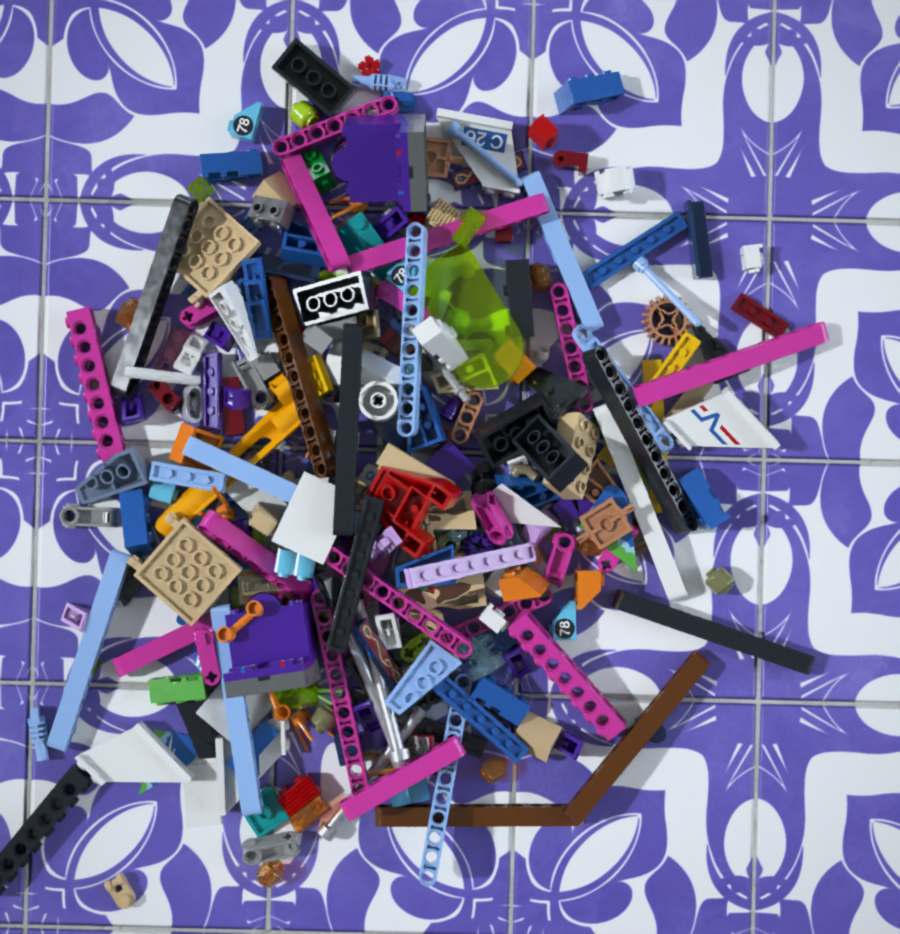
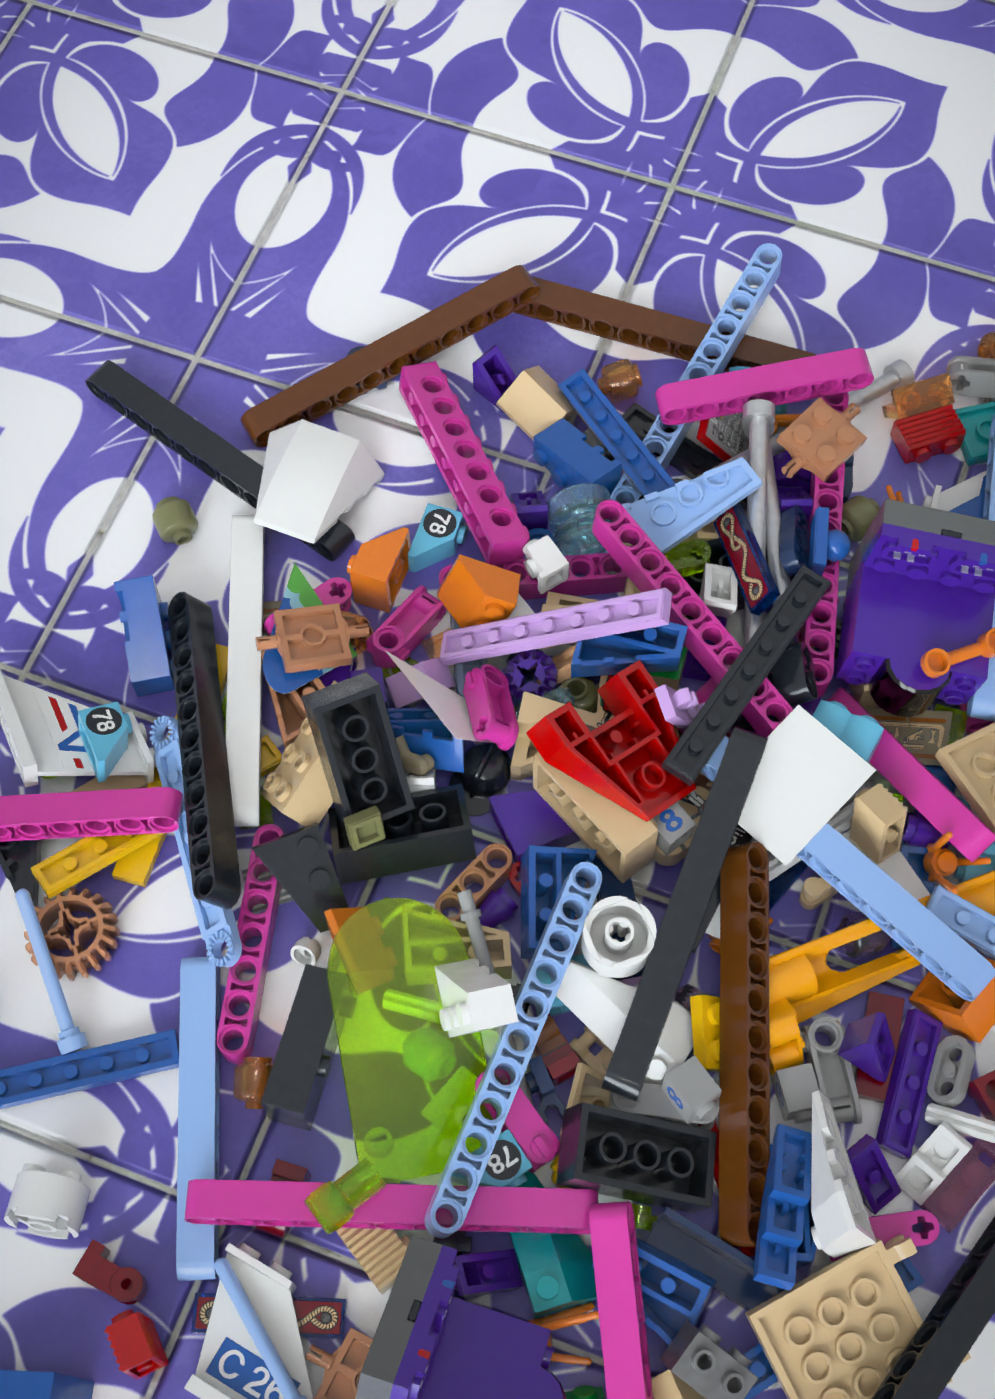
camera: 155 degrees left, 25 degrees down
none -> medium azure slope [78,701,132,783]
none -> white wedge [254,419,385,544]
none -> olive tile [343,805,386,851]
none -> nougat plate [776,397,867,482]
none -> dark blue beam [779,505,810,577]
none -> blue tile [808,506,851,576]

